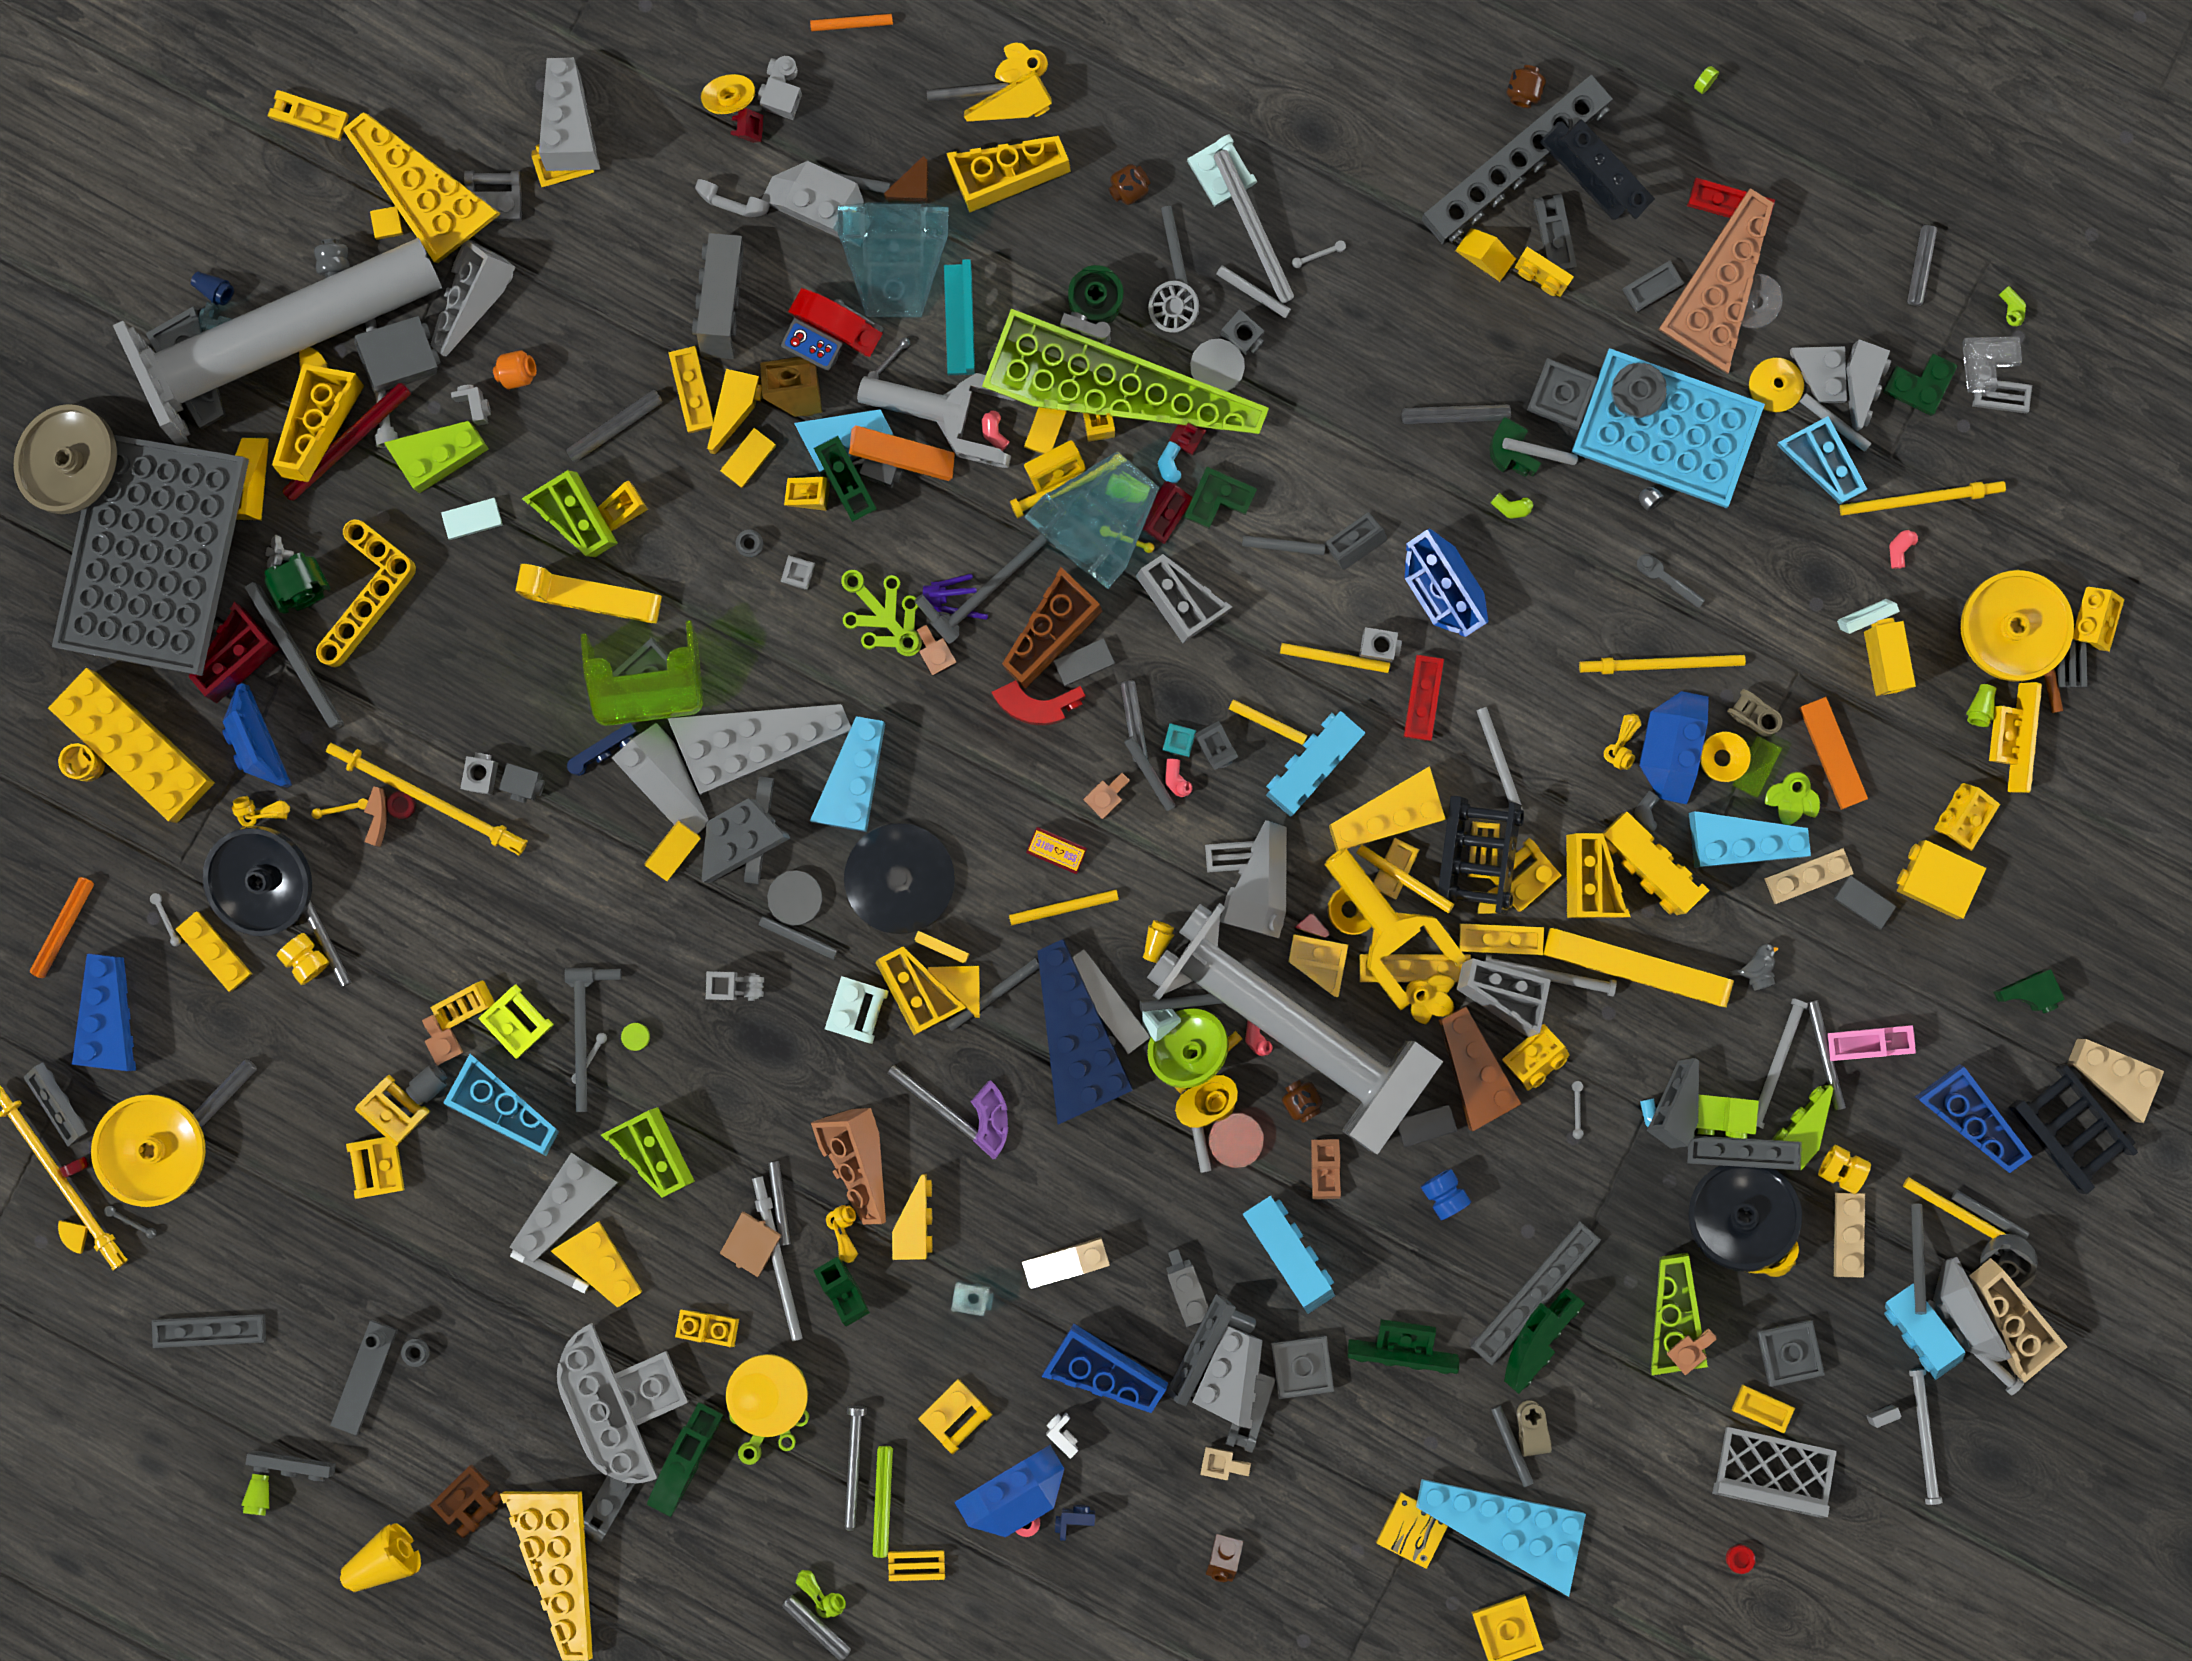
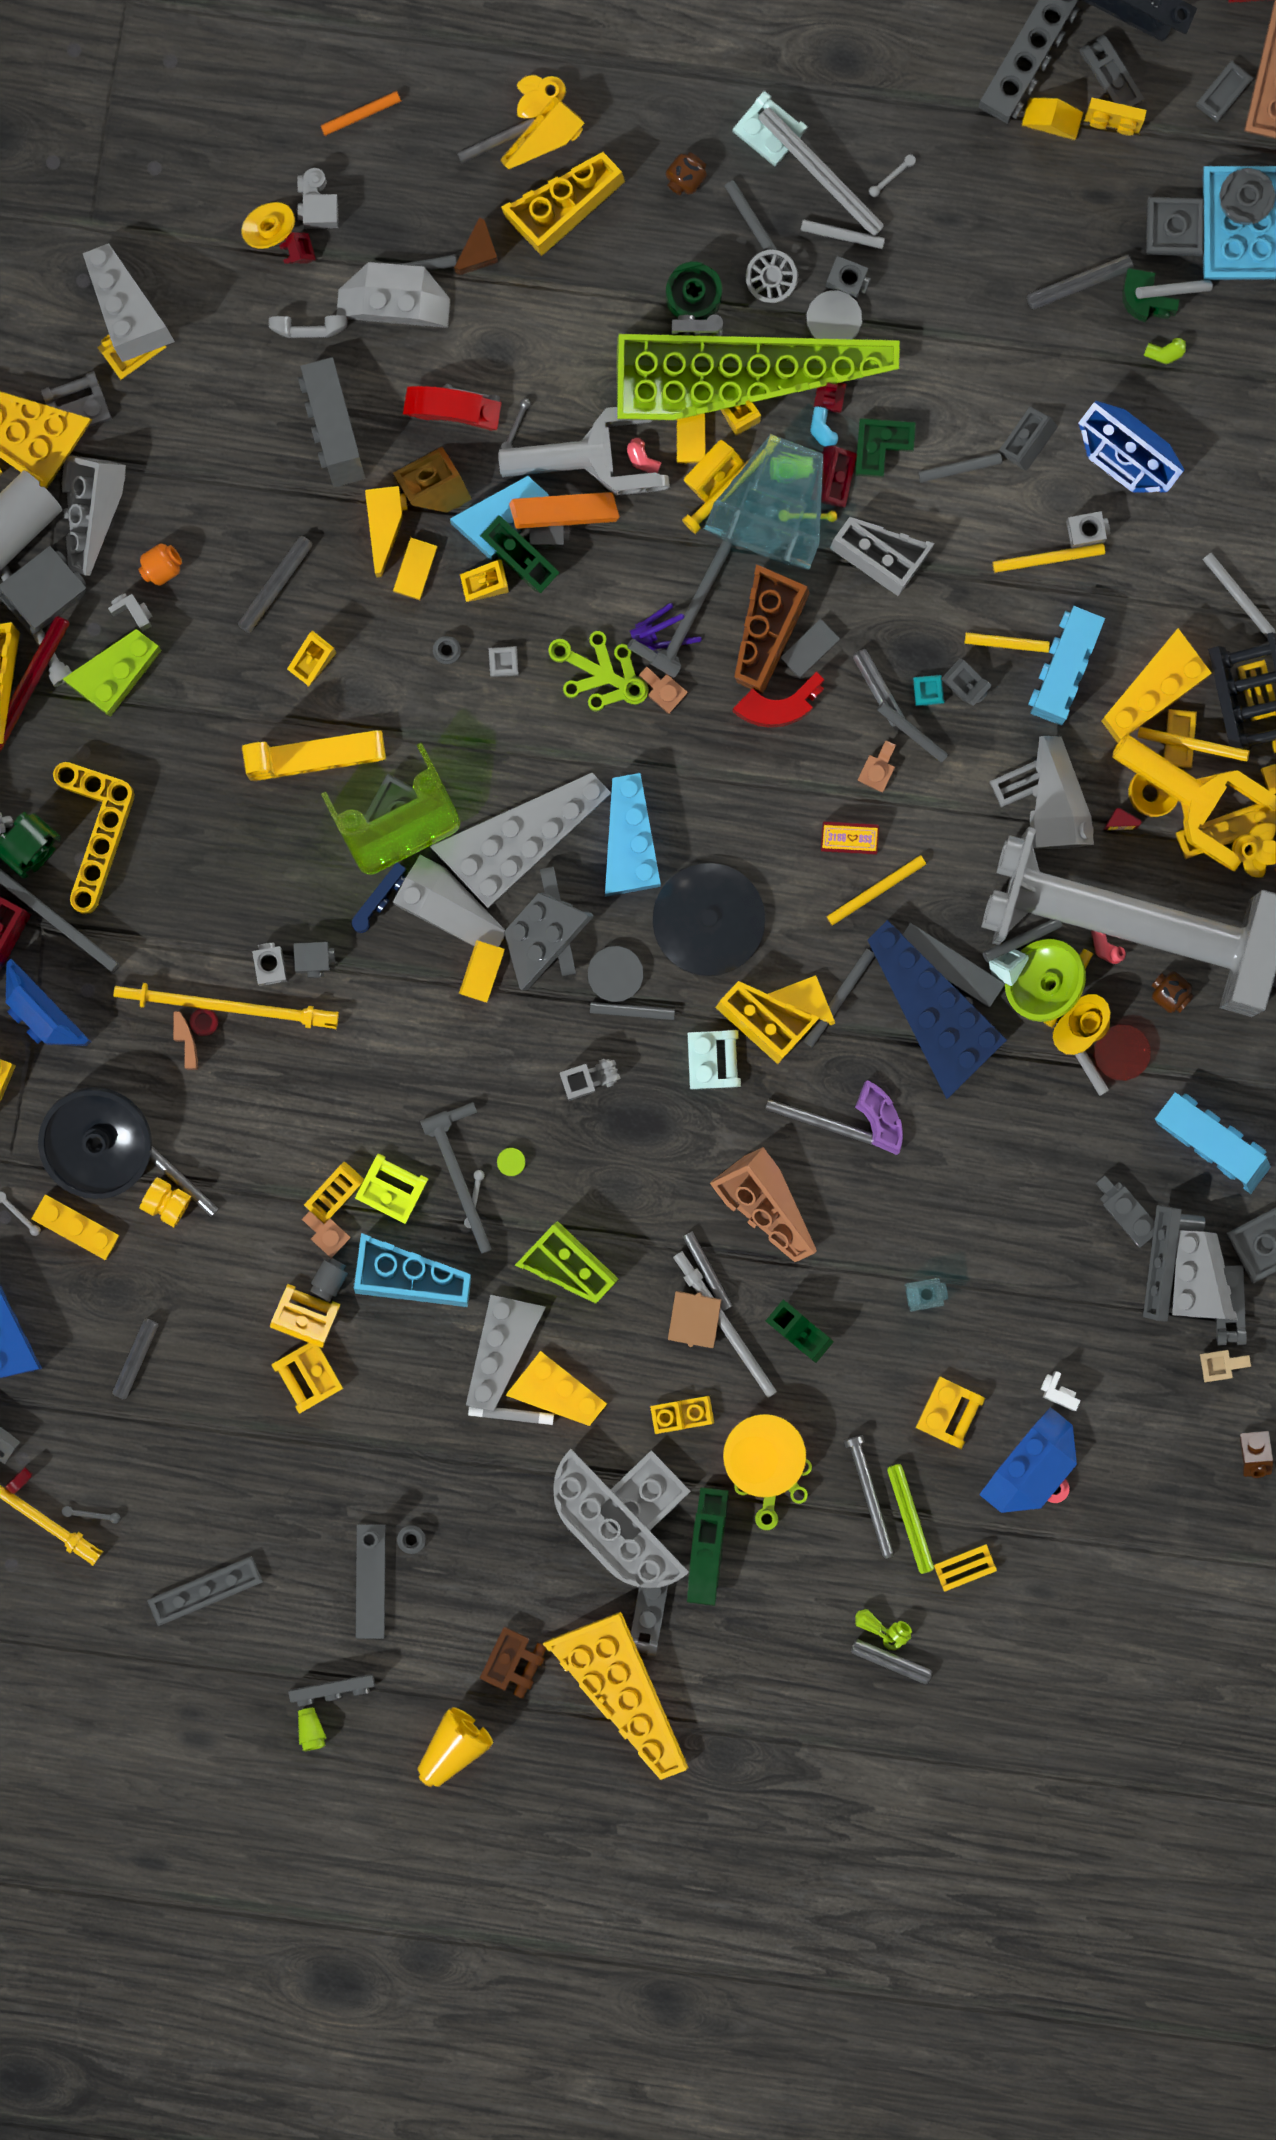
camera: 20 degrees left, 0 degrees up
yellow tile [58,1220,88,1254] -> none
yellow dish [91,1095,205,1207] -> none
yellow piece [232,796,290,827] -> none
yellow hinge [311,798,368,819] -> none
light aqua tile [441,498,503,540] -> none
lime wedge [522,470,618,557] -> none
yellow plate [668,346,714,434] -> none
slope [781,316,844,371] -> none
yellow piece [826,1205,858,1263] -> none
clear light blue wedge [838,202,948,317] -> none
yellow slope [892,1174,933,1260] -> none
yellow tile [914,931,970,963] -> none
teal fence [944,259,975,376] -> none
slope [1022,1237,1110,1289] -> none
blue wedge [1042,1324,1168,1413] -> none
dark blue bracket [1055,1505,1095,1541] -> none
yellow cone [1143,920,1174,963] -> none
coral arm [1165,759,1192,797] -> none
yellow wing [1288,934,1348,997] -> none
nougat slope [1311,1139,1341,1199] -> none
red plate [1403,655,1444,741] -> none

